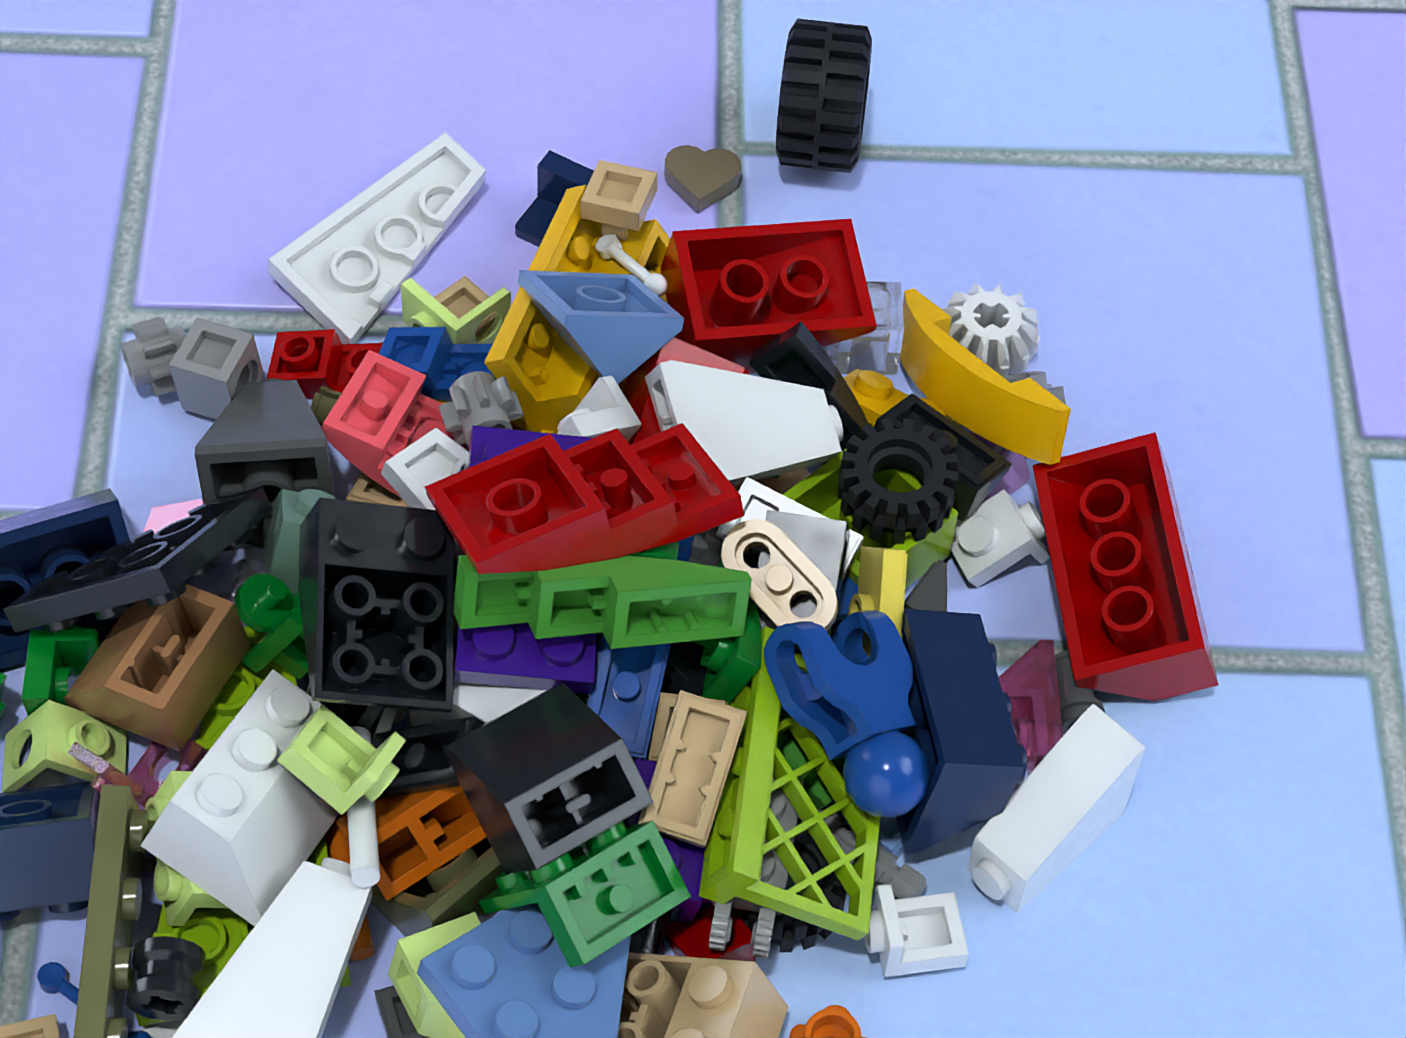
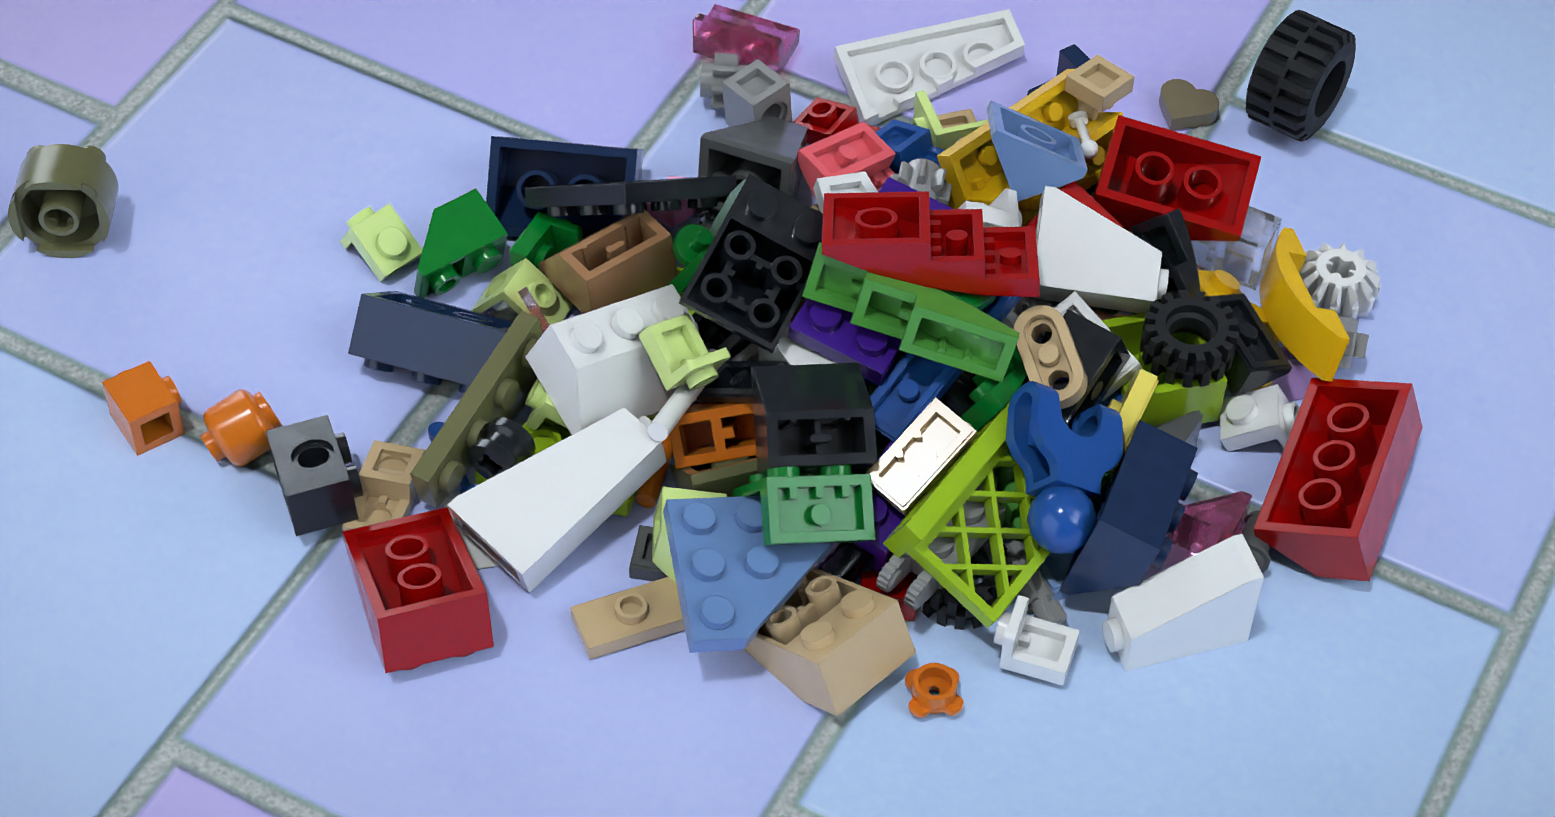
camera: 30 degrees right, 5 degrees down
none -> clear pink bracket [692,4,800,75]

